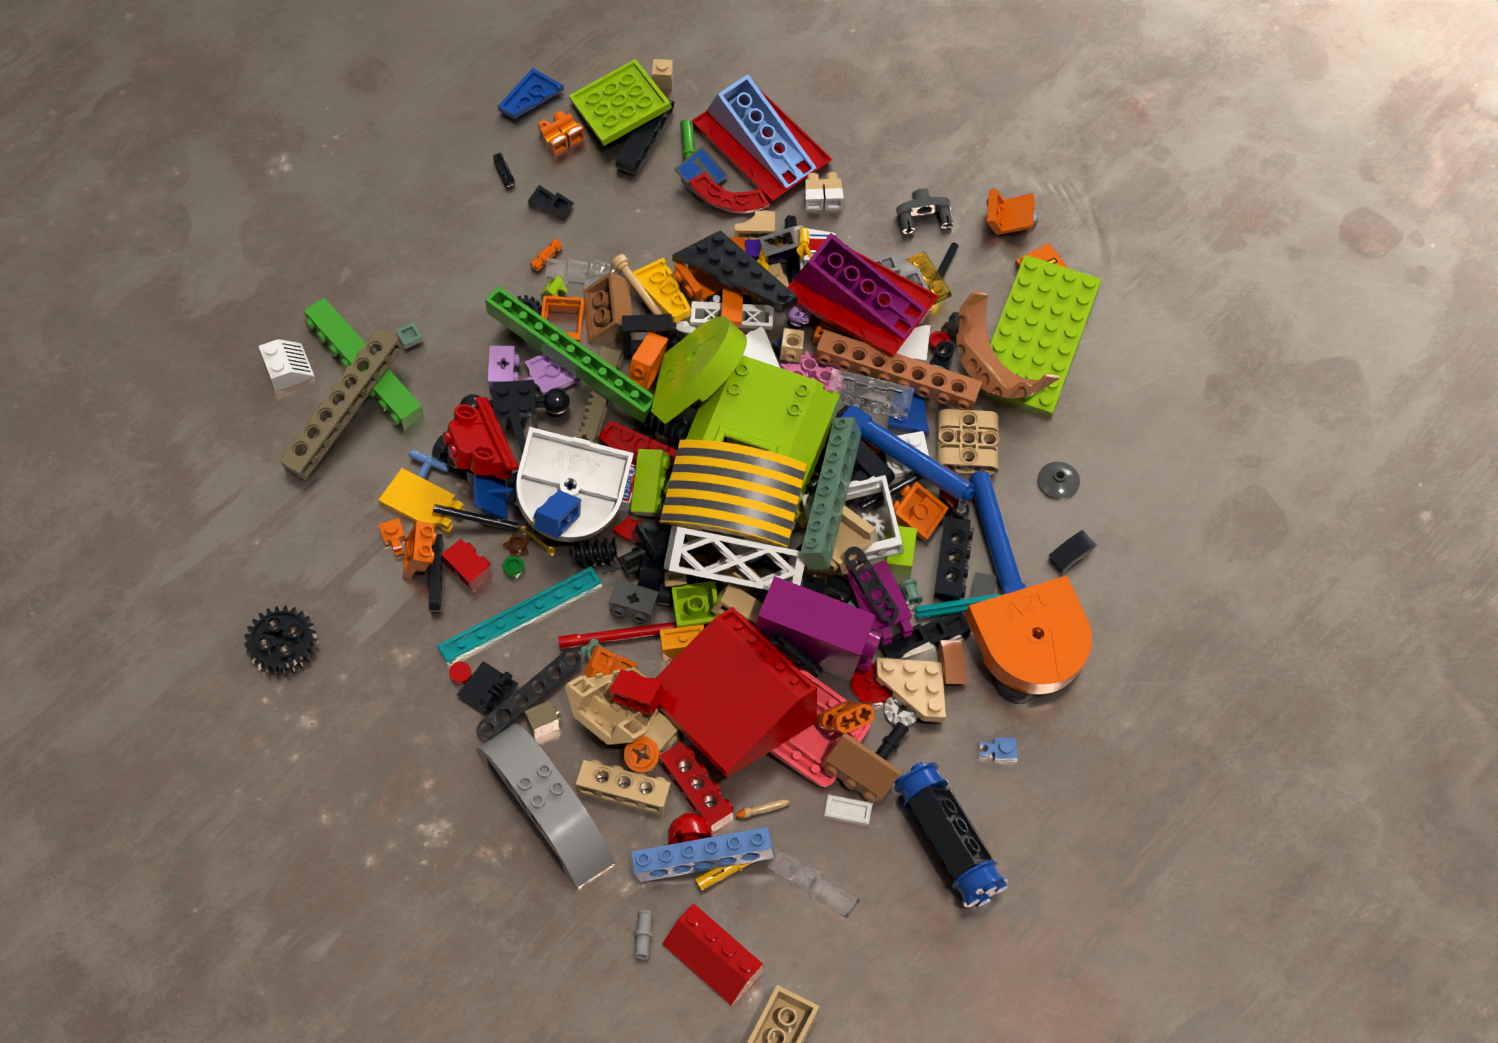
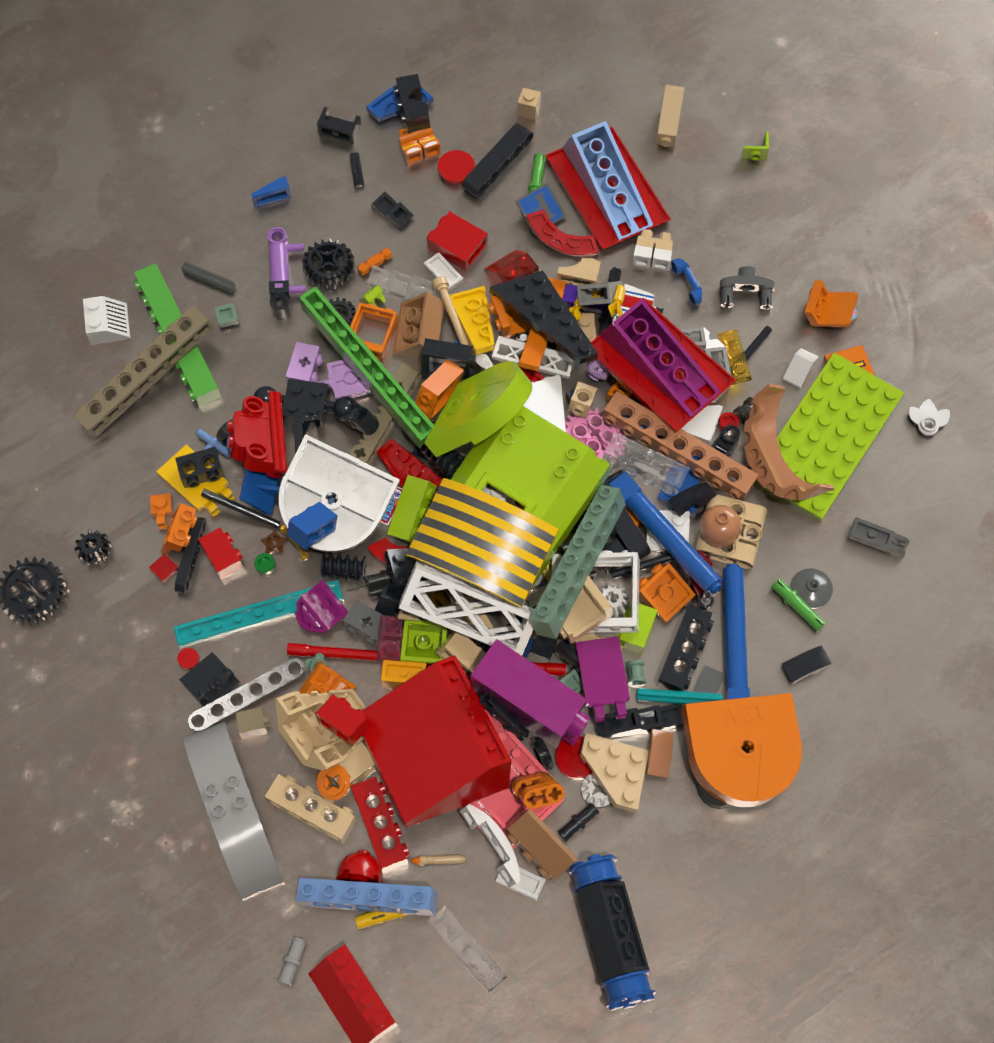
camera: 15 degrees right, 5 degrees up
lime plate [569,58,672,146] -> none
black beam [843,546,899,624] -> none
medium blue plate [978,738,1018,762] -> none
none -> black gear [75,529,111,565]
none -> red tile [149,553,179,584]
none -> black brick [175,447,225,488]
none -> dark grey axle [181,262,236,292]
none -> blue slope [251,176,291,208]
none -> medium lavender piece [267,227,306,320]
none -> magenta slope [295,580,348,633]
none -> black gear [302,239,355,290]
none -> black panel [317,106,362,145]
none -> black piece [341,402,379,435]
none -> clear pink slope [377,615,403,662]
none -> black arch [393,74,430,132]
none -> white tile [424,252,463,292]
none -> red brick [427,211,488,271]
none -> red tile [437,150,475,186]
none -> white slope [460,804,520,887]
none -> clear red slope [484,249,539,285]
none -> black gear [532,736,554,771]
none -> tan slope [656,85,685,147]
none -> black slope [668,482,717,516]
none -> blue bar [671,258,702,306]
none -> nougat cylinder [699,505,741,548]
none -> lime bracket [741,131,769,161]
none -> bright green pin [771,578,826,632]
none -> white slope [782,348,819,389]
none -> dark grey hinge [848,517,910,558]
none -> white plate [909,399,950,436]

